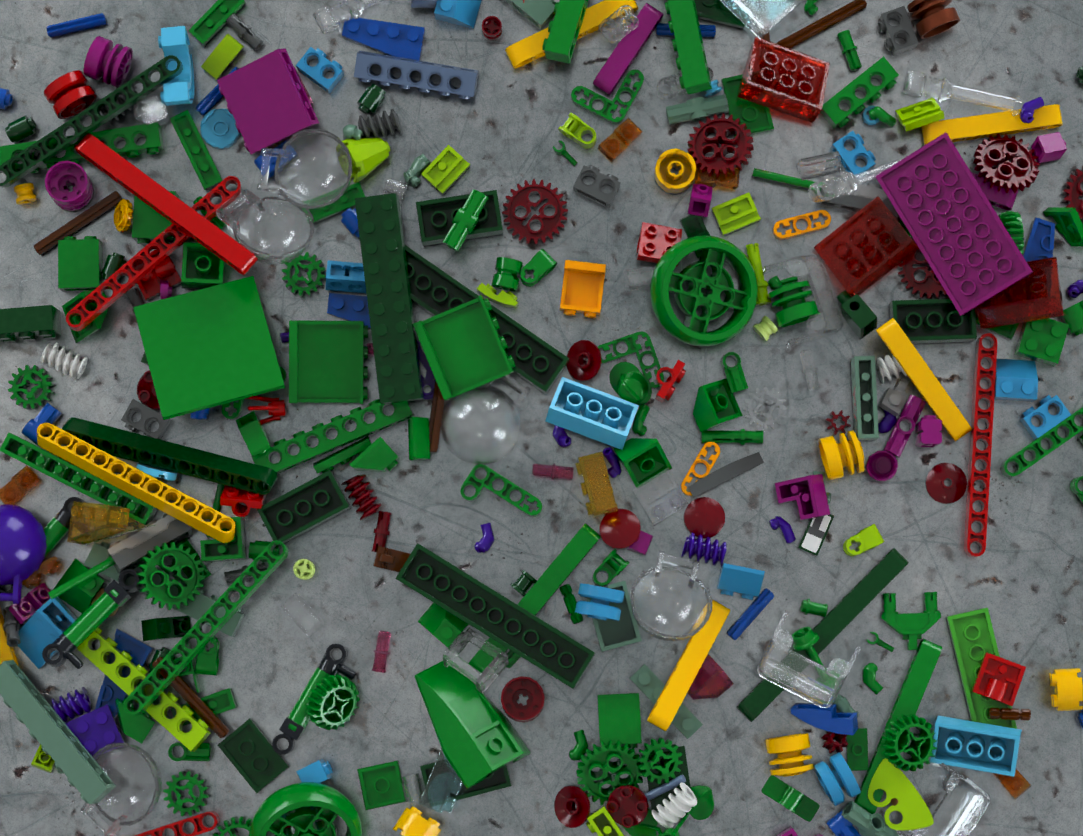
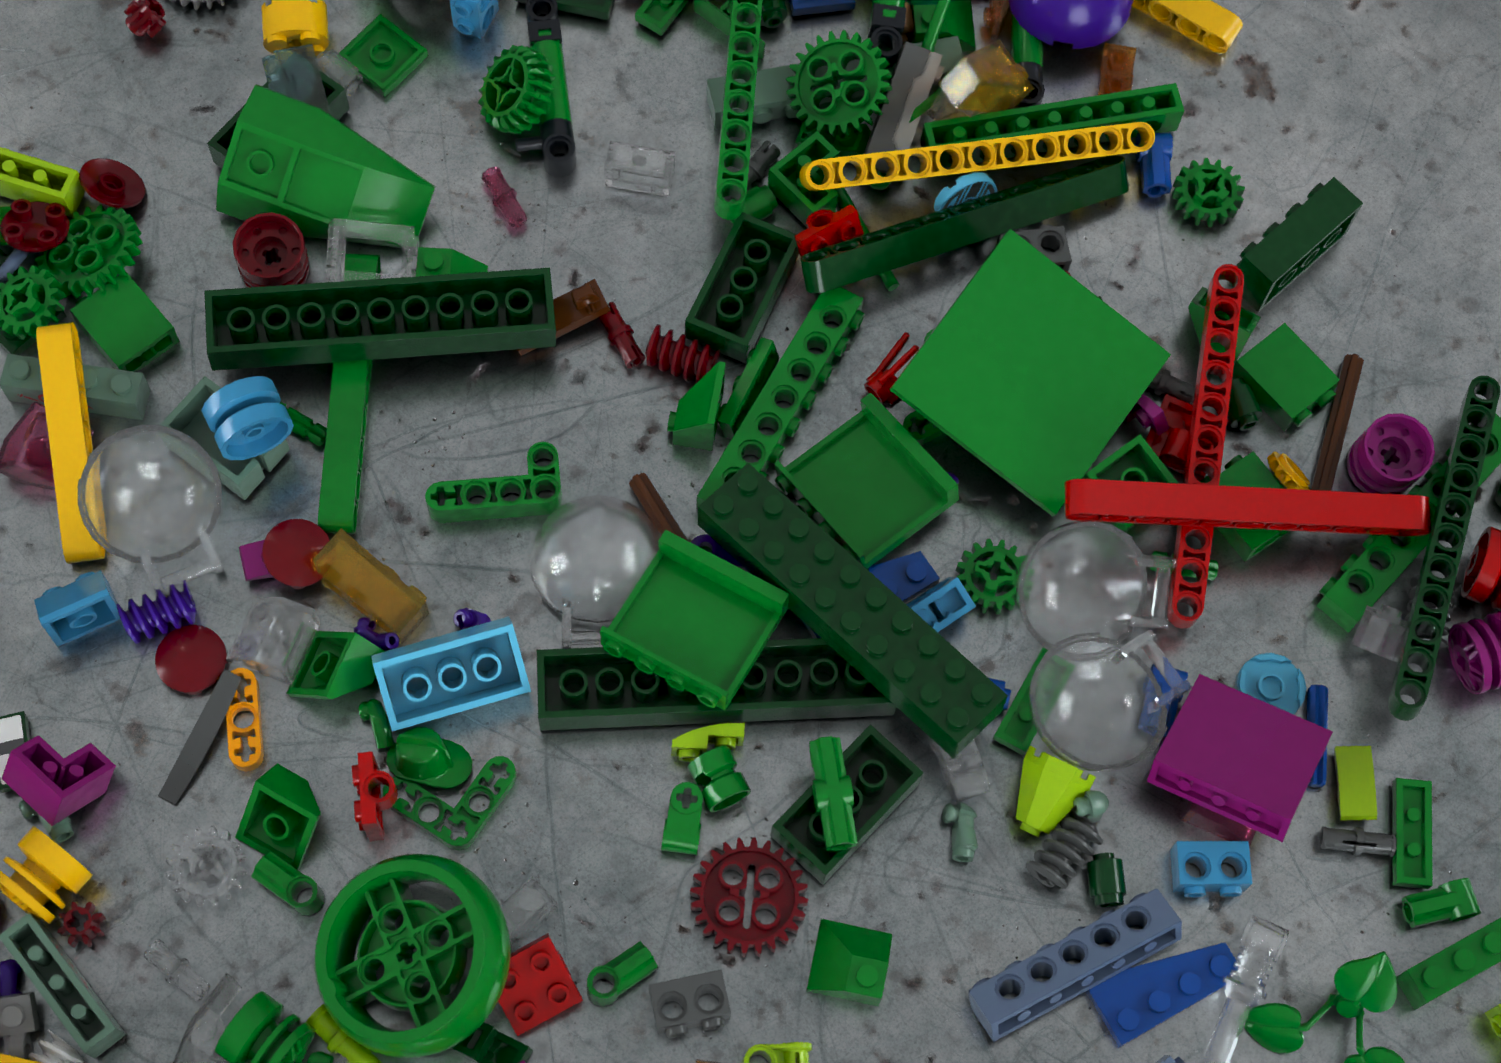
camera: 130 degrees right, 15 degrees down
yellow wheel [14,183,37,204] -> none
white piece [40,342,88,379] -> none
dark green slope [141,616,191,641] -> none
medium azure brick [158,26,195,106] -> none
green plate [169,110,223,191] -> none
green piece [196,636,220,676] -> none
green slope [236,411,271,457] -> none
yellowish green wheel [293,559,315,580] -> none
green panel [408,417,430,460] -> none
lime plate [421,145,470,195] -> none
dark purple arm [475,523,494,553] -> none
dark green bush [510,570,537,597] -> none
clear pink axle [532,463,574,480] -> none
green hand [553,141,578,166] -> none
light orange panel [560,260,606,318] -> none
dark red dish [567,340,601,381] -> none
green arm [569,730,588,761] -> none
green piece [592,549,630,587] -> none
green pin [701,429,763,445] -> none
blue axle [727,588,774,640] -> none
yellowish green wheel [753,316,778,341] -> none
dark purple arm [769,516,796,543] -> none
none -> green piece [587,941,658,1007]
none -> green slope [806,919,892,1007]

